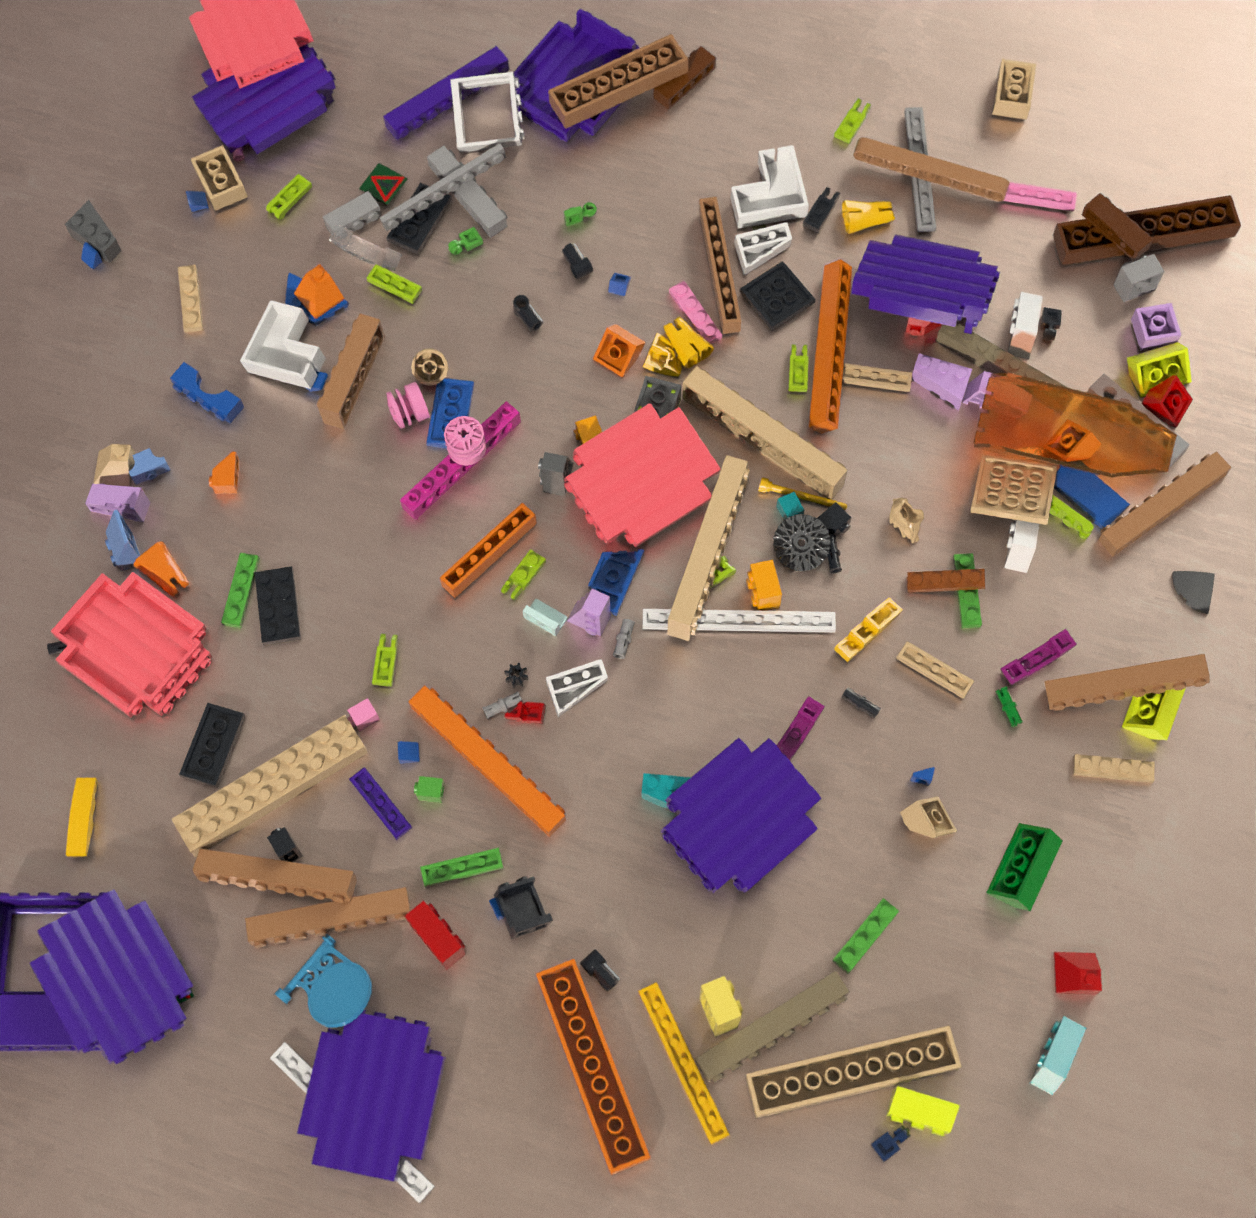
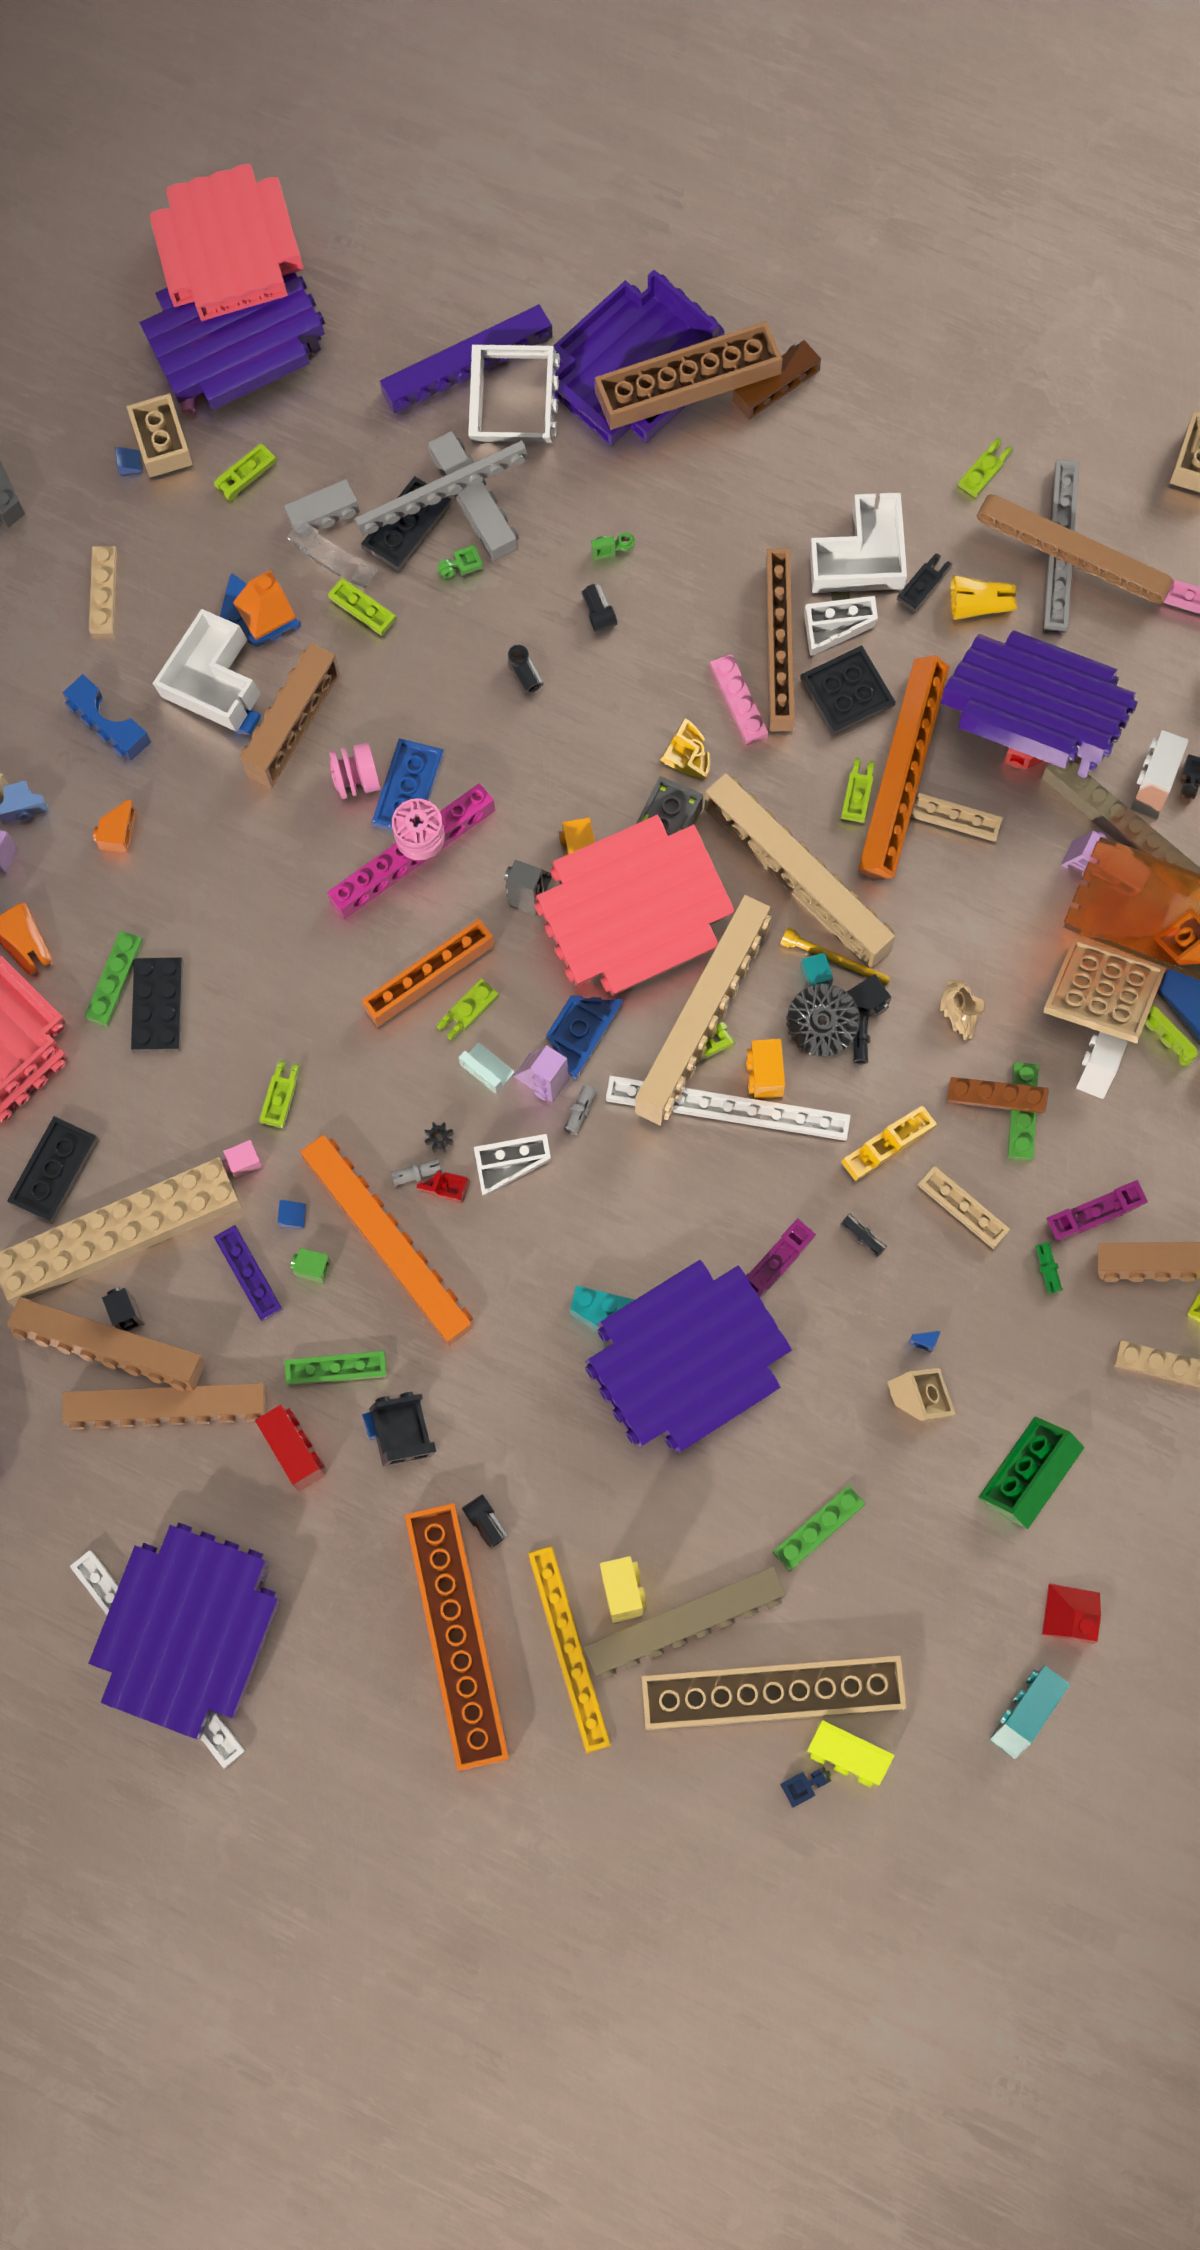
camera: 10 degrees right, 5 degrees up
dark azure piece [275,934,372,1028] -> none
dark green piece [359,163,408,205] -> none
tan cylinder [411,348,448,386] -> none
orange slope [593,324,646,377] -> none
blue slope [608,273,631,296] -> none
yellow piece [663,316,714,369] -> none
lavender wedge [912,353,972,410] -> none

